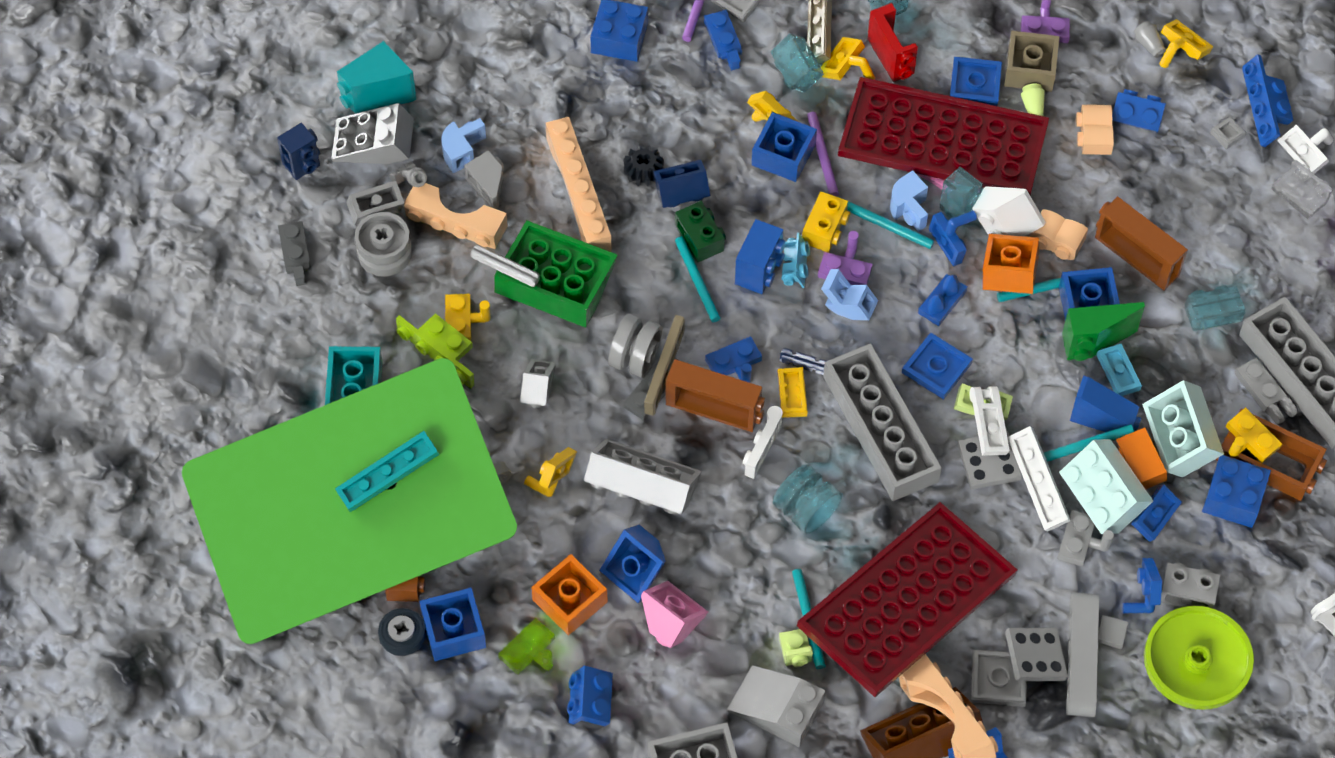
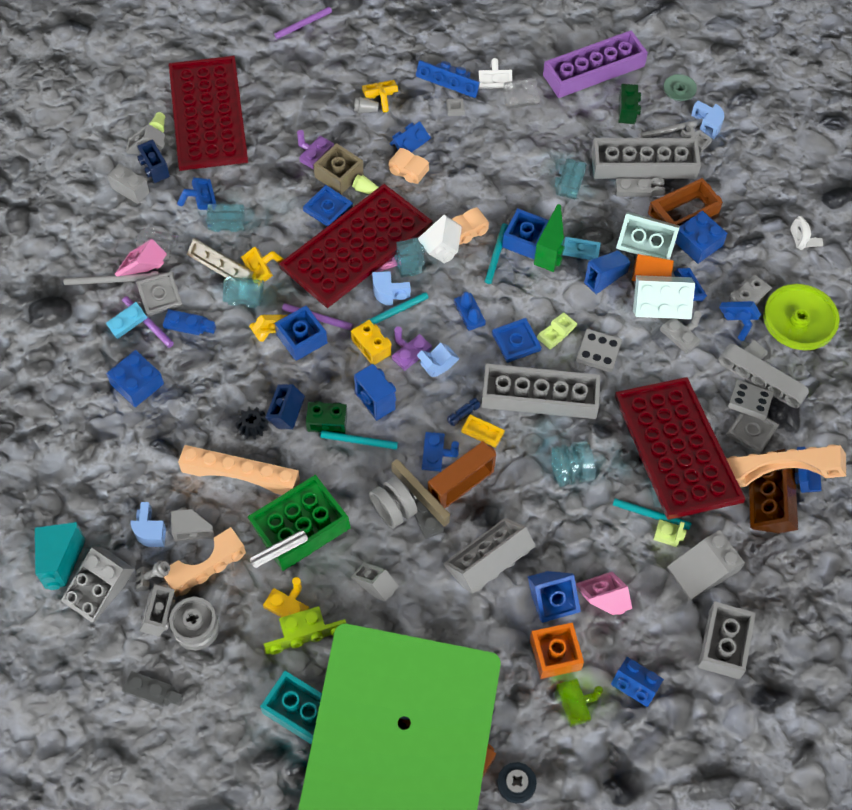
camera: 60 degrees left, 0 degrees up
dark blue brick [277,122,321,180] -> none
teal plate [335,431,440,512] -> none
blue brick [419,587,486,661] -> none
yellow plate [524,447,577,497] -> none
white plate [743,406,783,479] -> none
medium azure hinge [781,233,810,288] -> none
red panel [867,3,918,82] -> none
blue plate [928,211,977,267] -> none
white plate [970,386,1010,456] -> none
orange brick [983,234,1039,294] -> none
white plate [1007,426,1071,532] -> none
teal bar [1043,424,1134,462] -> none
dark orange piece [1095,196,1188,291] -> none
yellow plate [1225,407,1282,463] -> none

